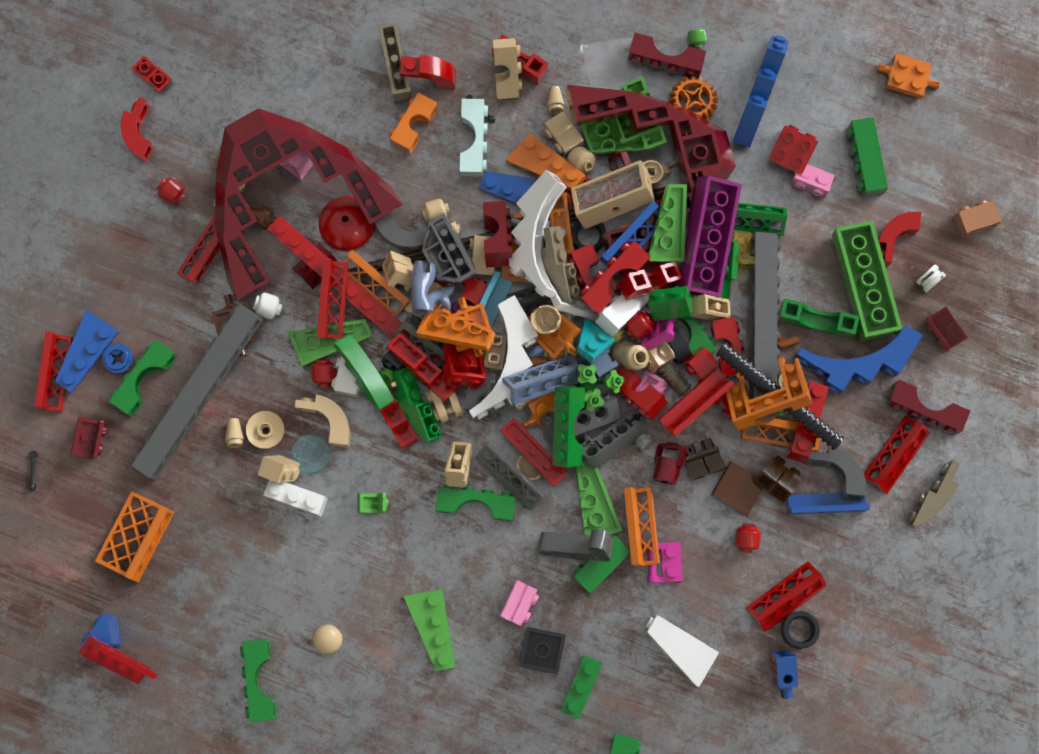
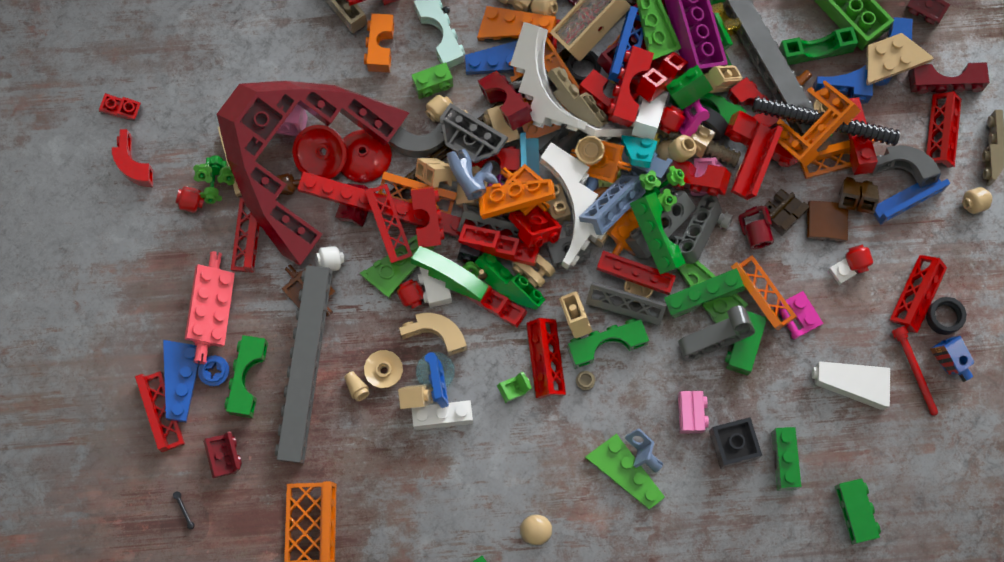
camera: 25 degrees left, 5 degrees down
none -> coral plate [185,251,235,364]
none -> bright green plant [193,156,235,204]
none -> red dish [292,124,347,179]
none -> red arch [411,186,444,247]
none -> bright green brick [412,62,453,99]
none -> blue plate [425,352,449,408]
none -> red fence [526,318,566,398]
none -> dark tan plate [576,371,595,390]
none -> sand blue bracket [625,429,663,473]
none -> green arch [664,268,746,319]
none -> white plate [828,258,857,285]
none -> tan wing [866,33,933,86]
none -> red piece [891,326,938,416]
none -> tan head [962,187,993,214]

